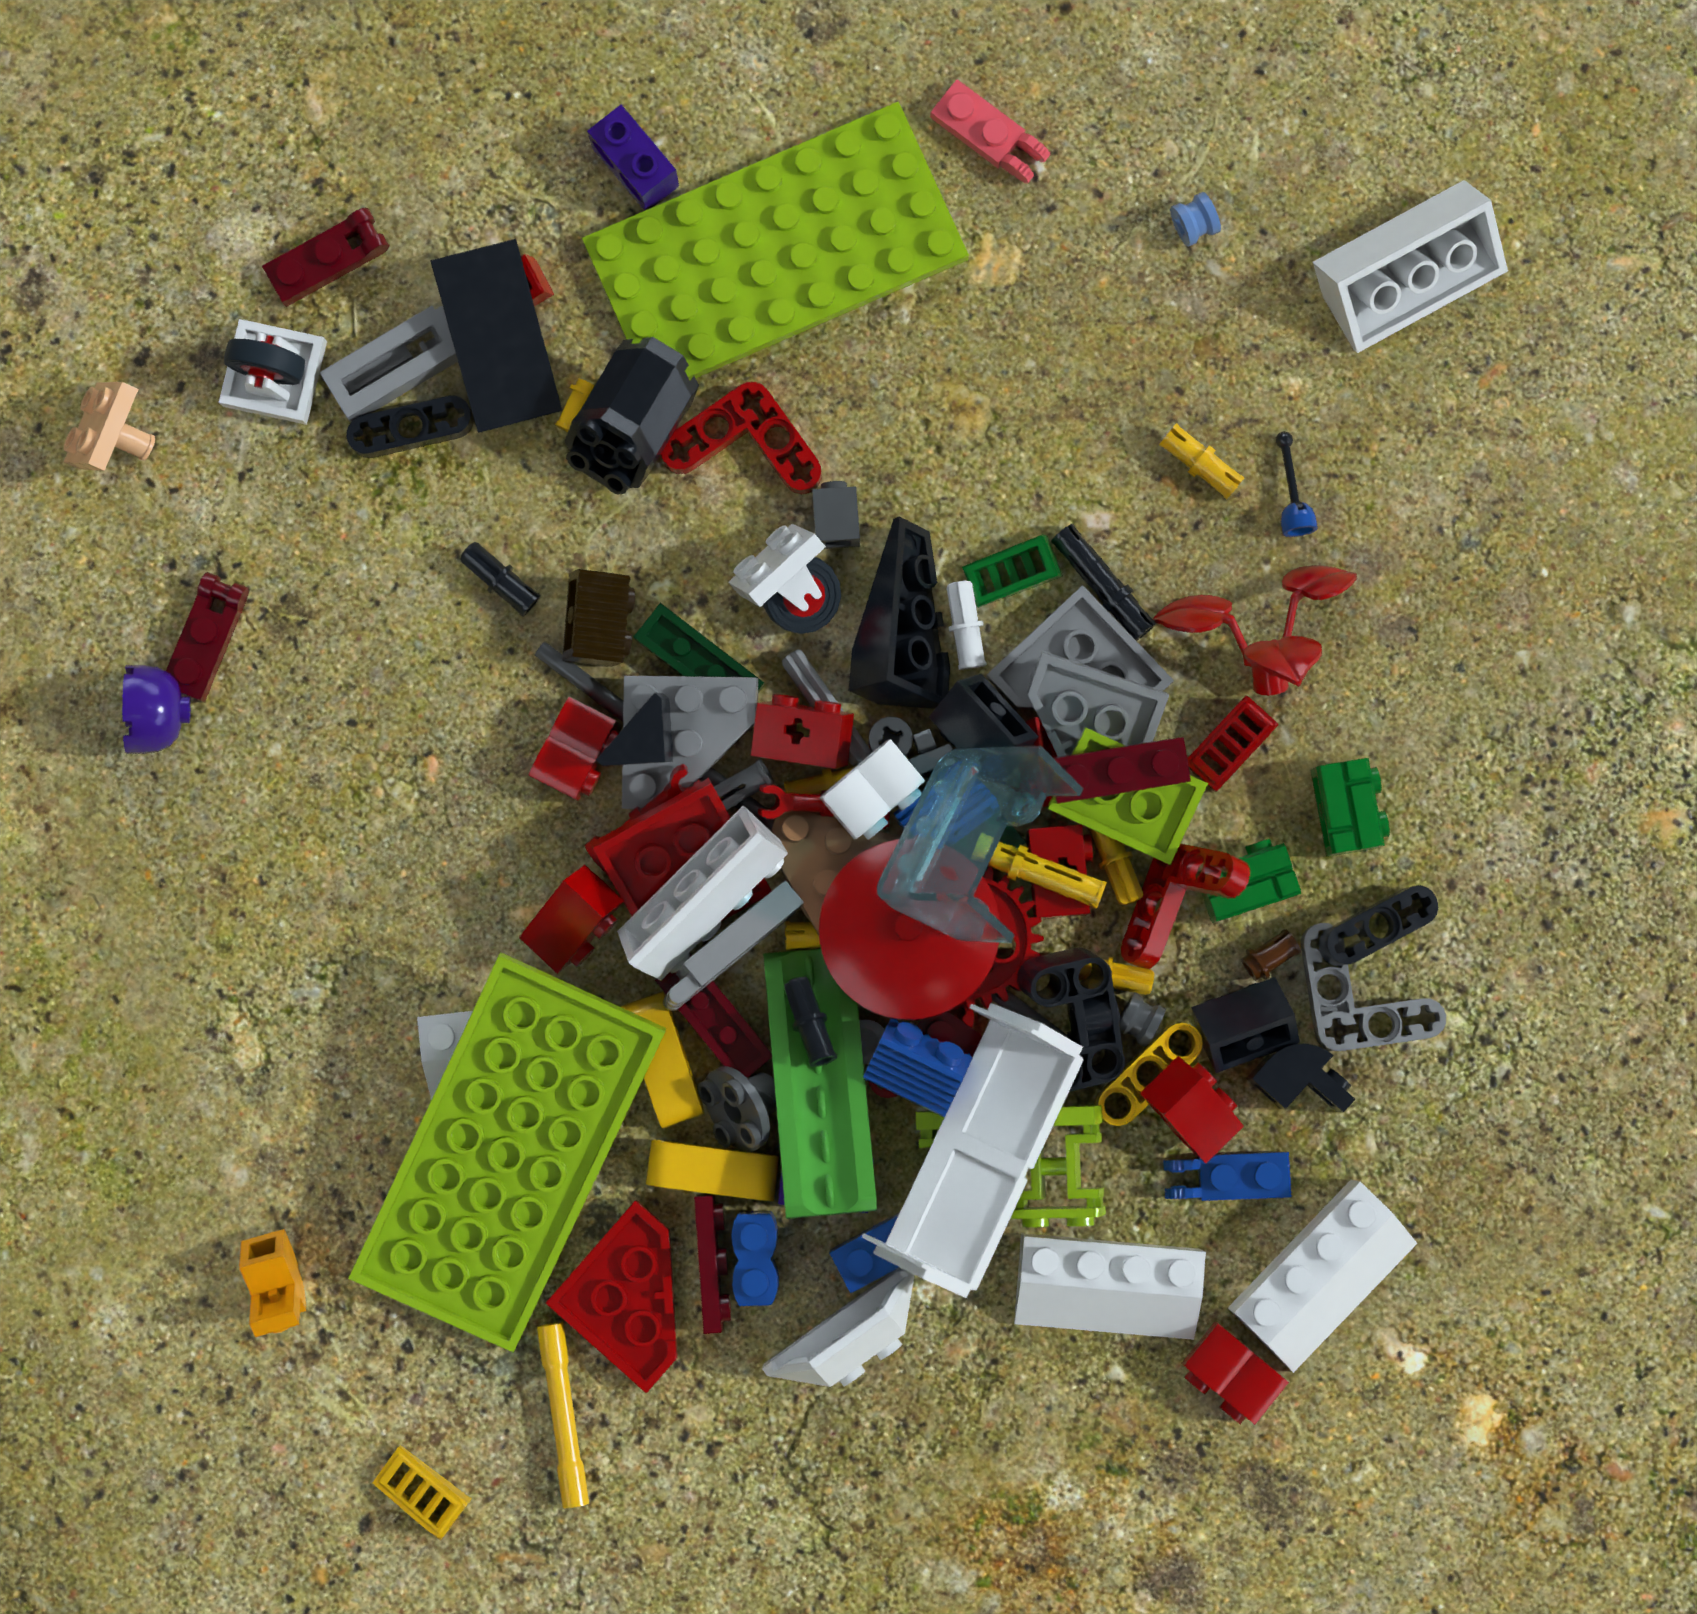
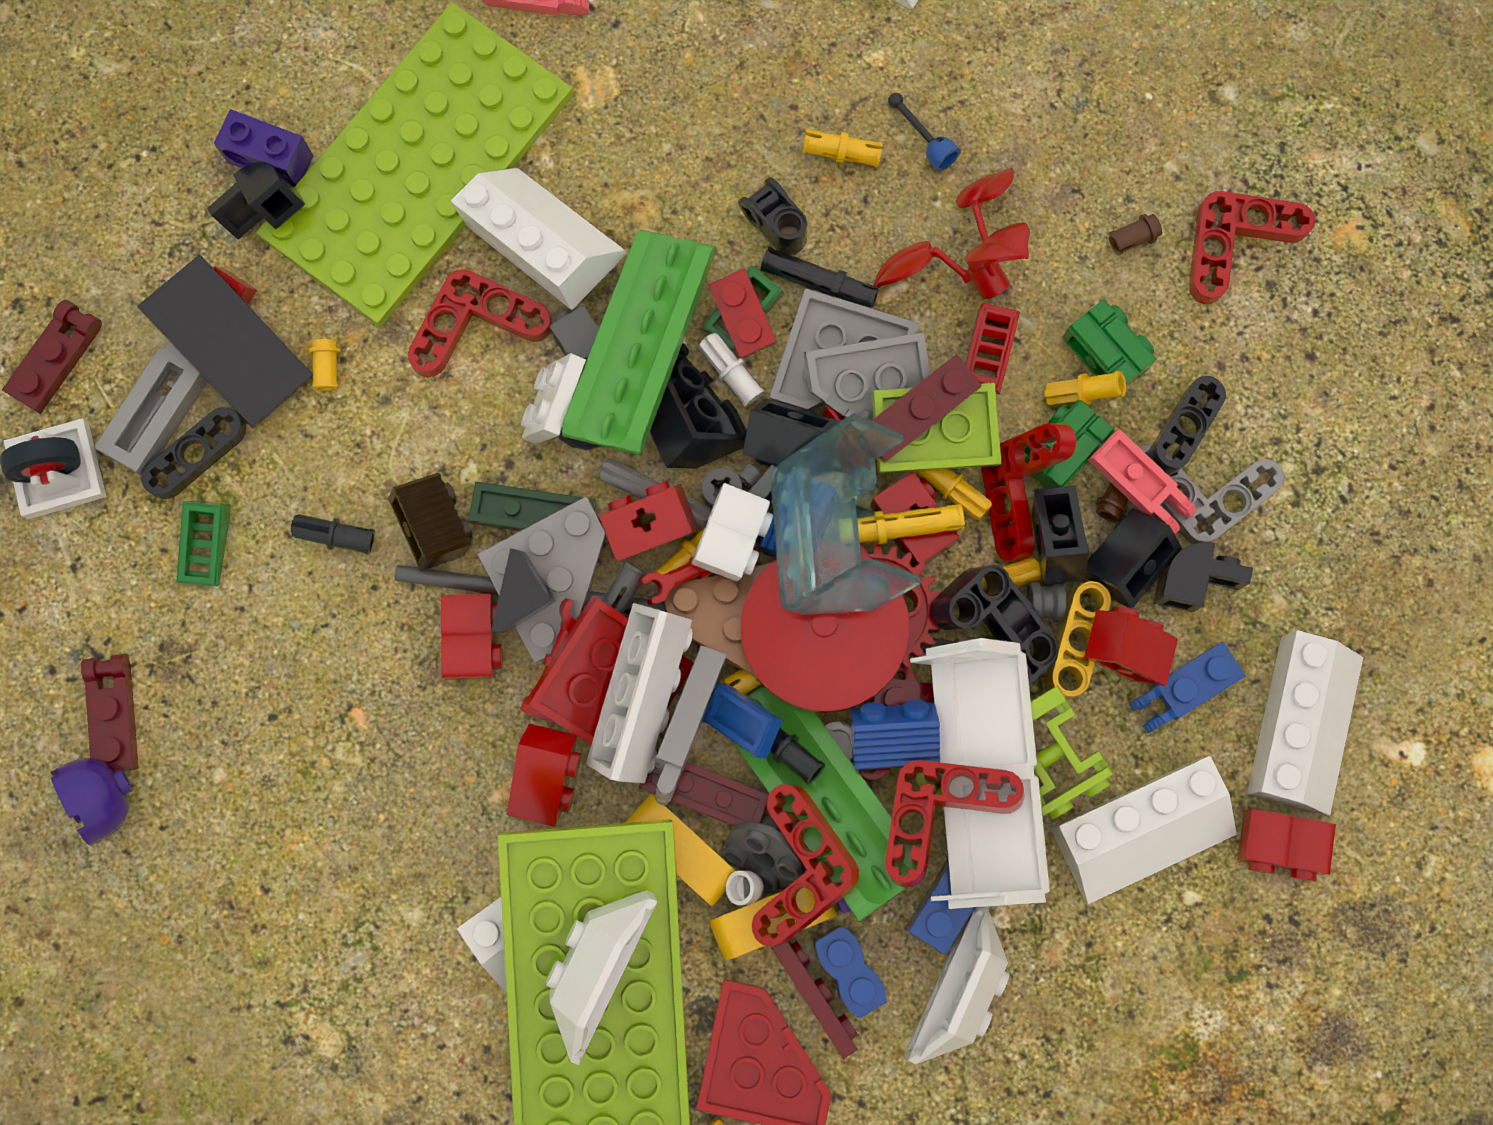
camera: 35 degrees left, 5 degrees down
black brick [564,337,699,494] -> none
none -> green slope [176,501,231,587]
none -> black brick [207,162,305,240]
none -> white slope [451,168,626,310]
none -> white wedge [545,890,658,1065]
none -> bright green plate [562,229,717,456]
none -> blue tile [703,683,783,759]
none -> red plate [708,268,778,359]
none -> white hinge [726,871,764,905]
none -> black piece [738,177,807,255]
none -> red beam [752,784,859,946]
none -> red beam [885,760,1025,888]
none -> black brick [1032,486,1089,585]
none -> yellow axle [1044,371,1126,406]
none -> coral hinge [1088,429,1197,534]
none -> reddish brown pin [1108,213,1162,256]
none -> red beam [1189,191,1315,304]

